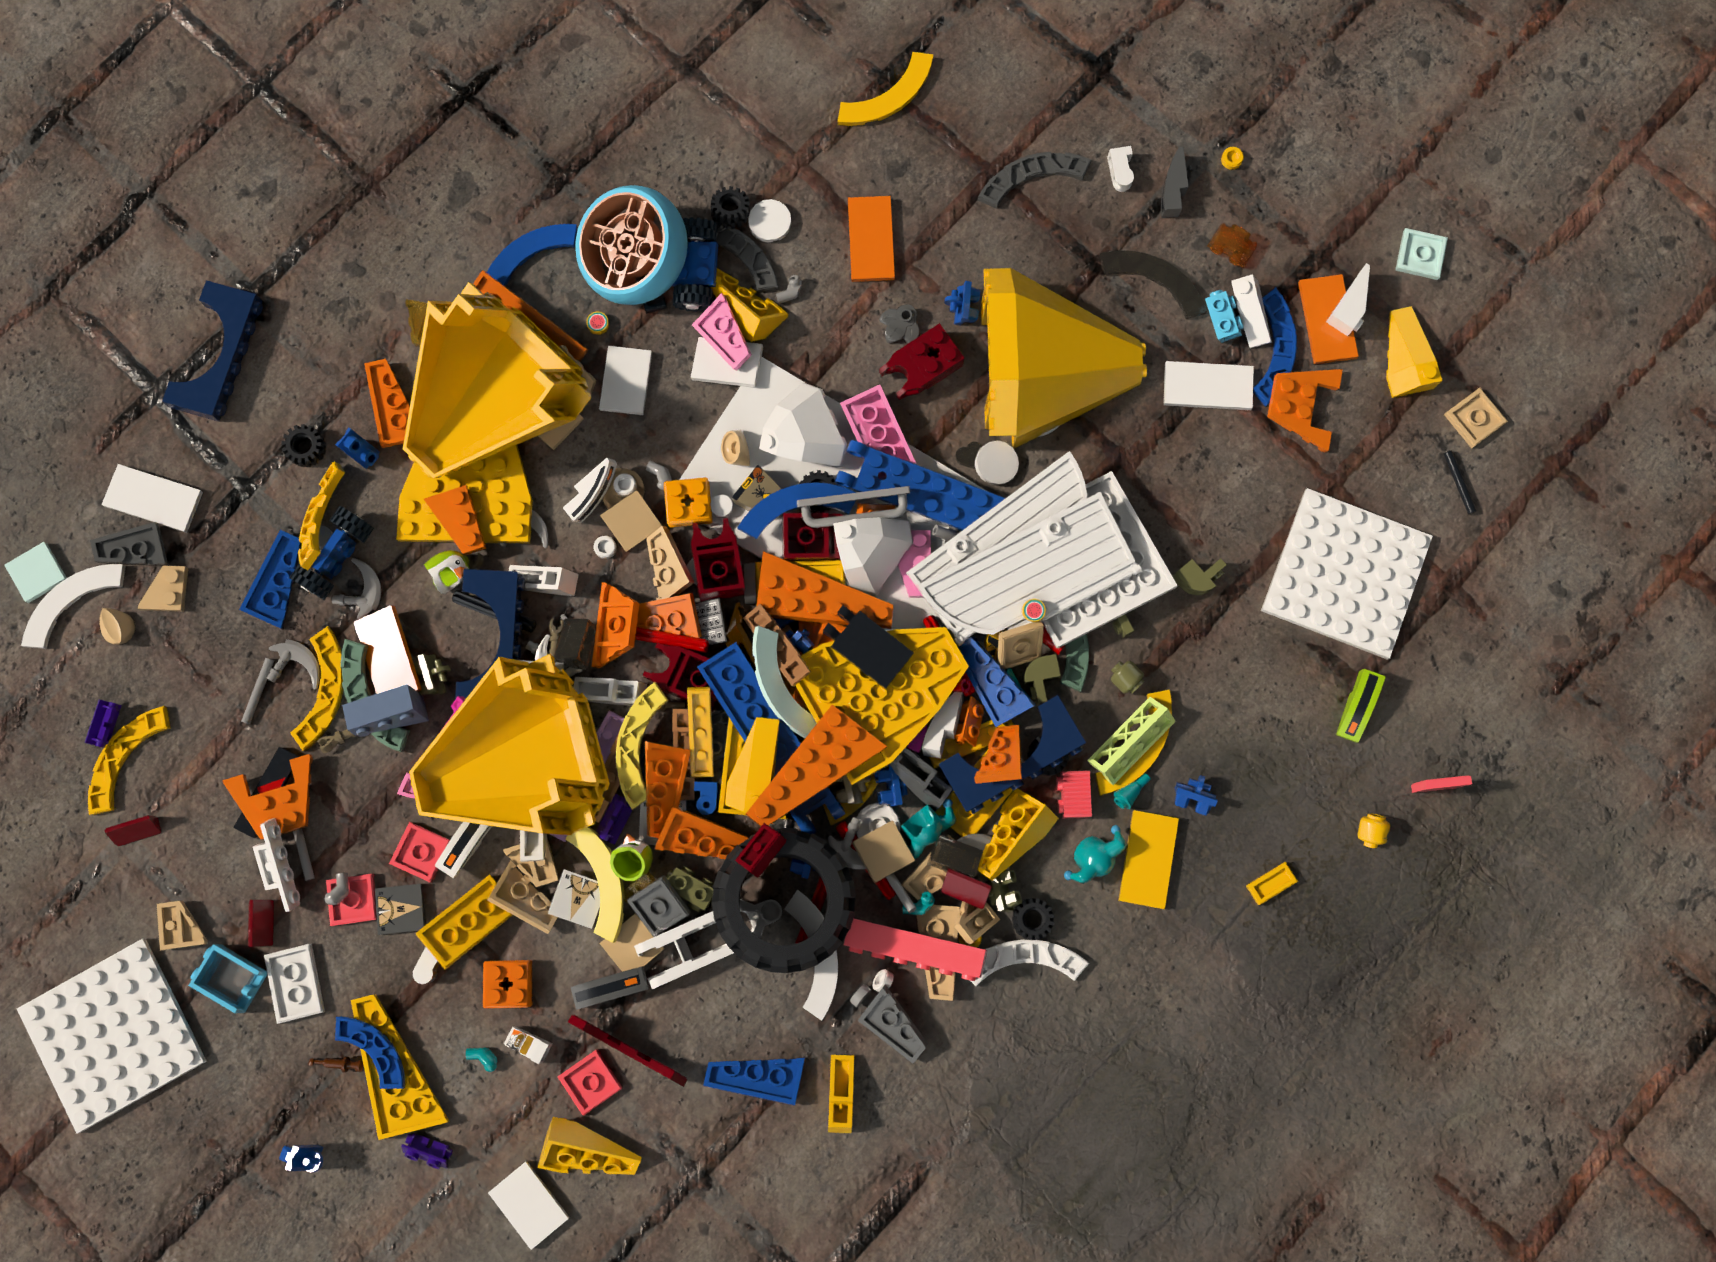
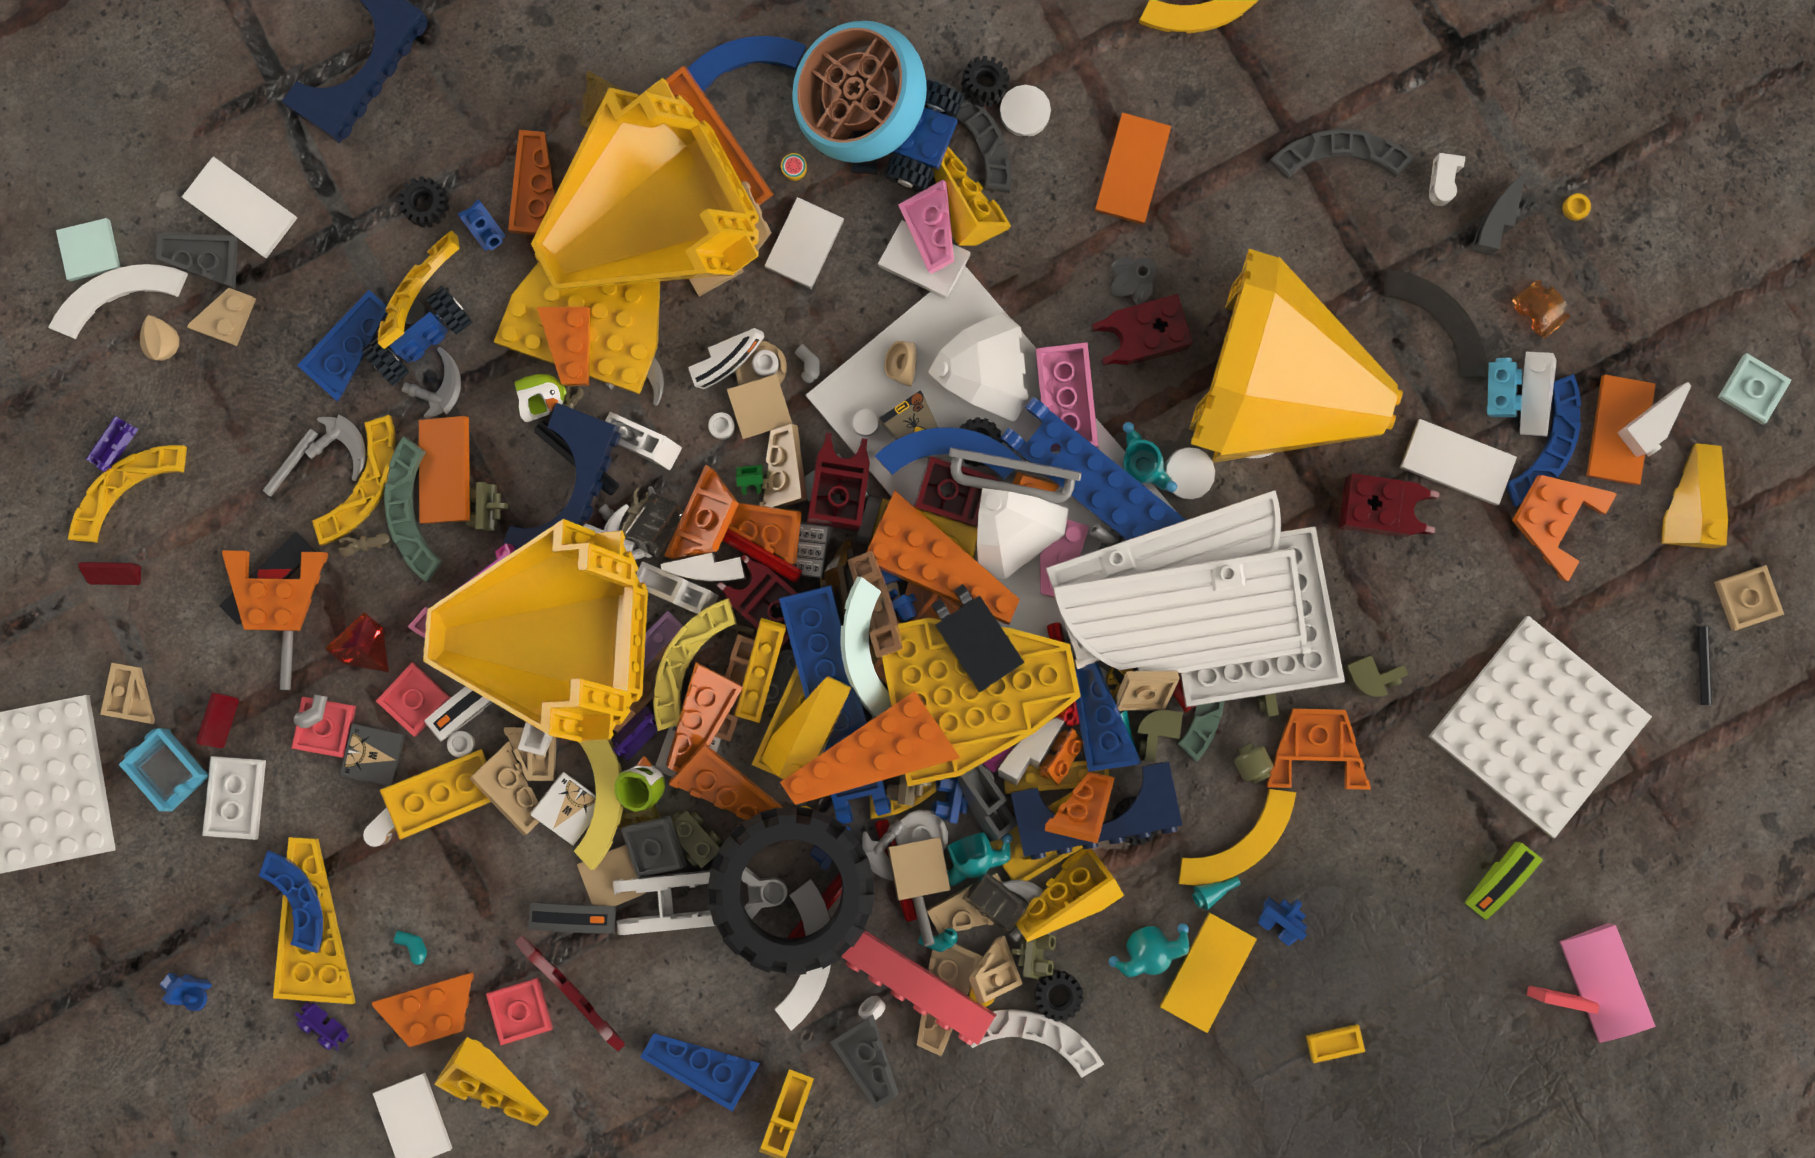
camera: 15 degrees right, 5 degrees up
white bracket [253,818,300,912] -> none
reddish brown piece [308,1056,364,1073] -> none
sand blue wedge [342,684,429,737] -> none
orange brick [483,960,532,1008] -> none
white leg [504,1026,553,1064] -> none
light orange brick [664,477,713,528] -> none
blue leg [694,782,719,815] -> none
dark red slope [735,823,786,878] -> none
light grey arm [776,275,802,304] -> none
light grey tile [850,984,871,1007] -> none
dark red slope [941,869,992,909] -> none
blue hips [944,281,981,325] -> none
tile [1022,599,1046,622] -> none
coral brick [1056,771,1092,819] -> none
yellowish green fence [1088,697,1176,785] -> none
yellow head [1357,813,1390,848] -> none
none -> clear red slope [326,612,389,673]
none -> orange wing [372,972,474,1047]
none -> white tile [447,731,475,757]
none -> white slope [660,553,746,583]
none -> green tile [736,465,764,495]
none -> teal piece [1123,422,1177,492]
none -> orange wing [1266,709,1371,790]
none -> dark red brick [1339,473,1440,537]
none -> bright pink slope [1559,923,1656,1043]

